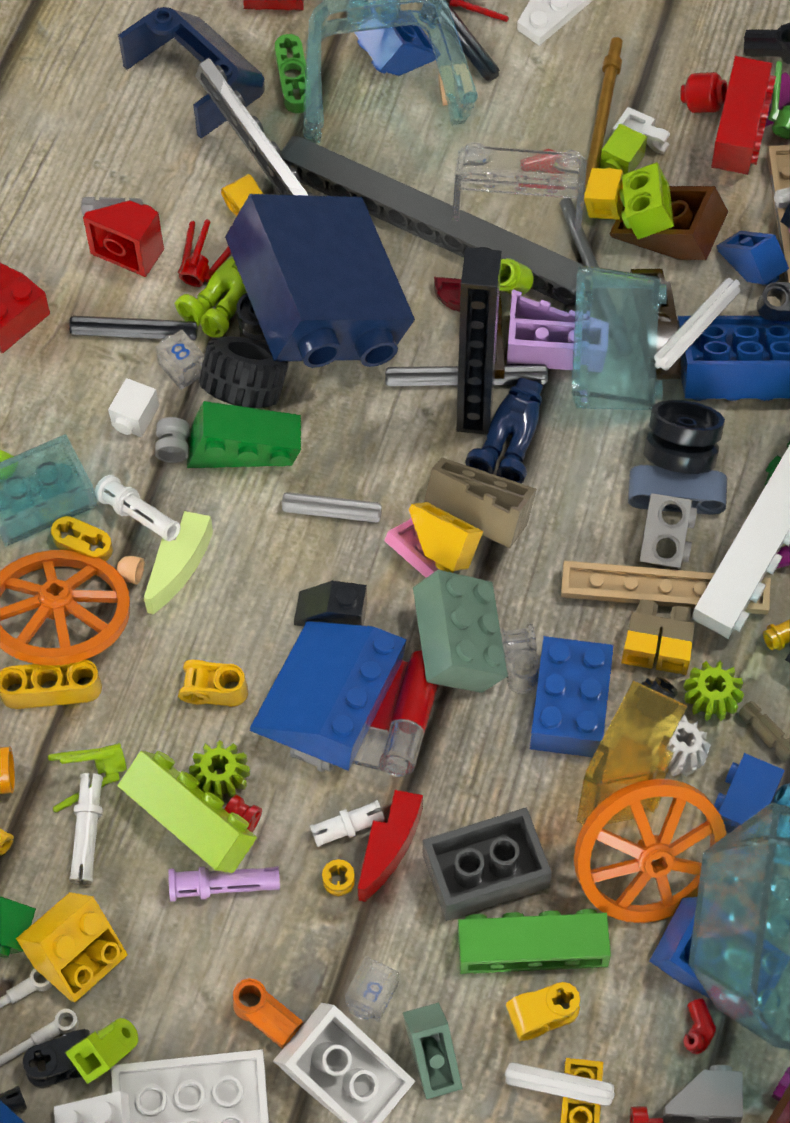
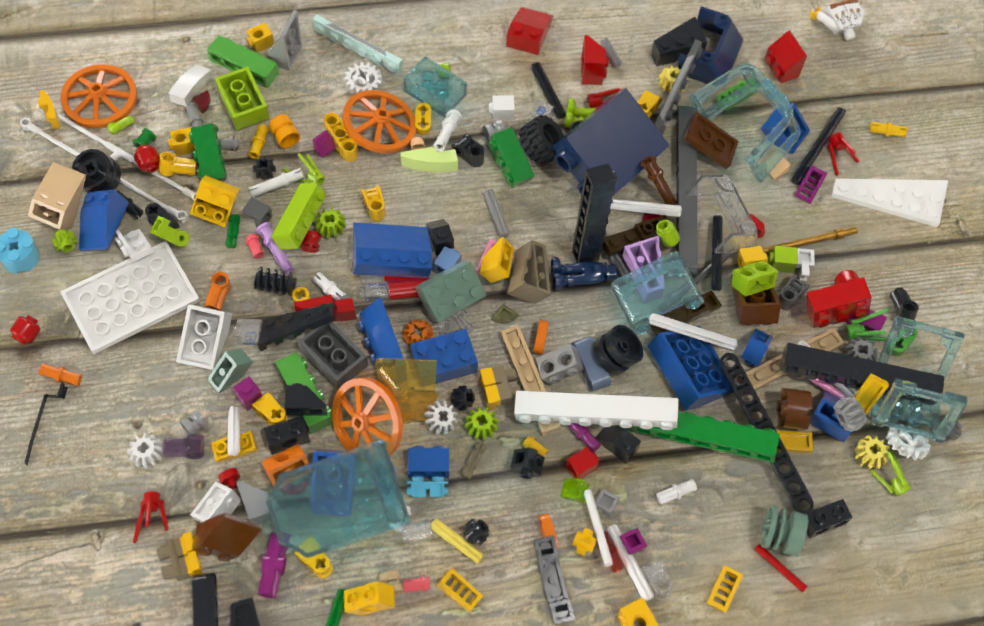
camera: 60 degrees right, 0 degrees up
none -> green axle [226,214,240,249]
none -> magenta brick [233,376,262,411]
none -> dark grey panel [242,197,273,227]
none -> coral pin [246,234,265,259]
none -> black gear [253,157,276,181]
none -> black piece [254,266,297,296]
none -> black wing [257,302,337,351]
none -> orange brick [261,444,312,489]
none -> black brick [263,415,310,455]
none -> black slope [284,383,327,416]
none -> magenta slope [312,130,335,158]
none -> blue slope [358,298,407,387]
none -> orange gear [403,318,434,345]
none -> medium blue brick [434,246,461,274]
none -> black piece [452,134,484,167]
none -> olive tile [492,304,519,324]
none -> orange beam [533,319,549,355]
none -> white axle [610,198,682,217]
none -> reddish brown pin [641,156,677,205]
none -> black wedge [651,17,708,67]
none -> light yellow gear [659,65,688,93]
none -> reddish brown plate [684,112,739,169]
none -> black axle [711,215,723,291]
none -> dark grey piece [778,274,810,310]
none -> magenta slope [794,165,828,204]

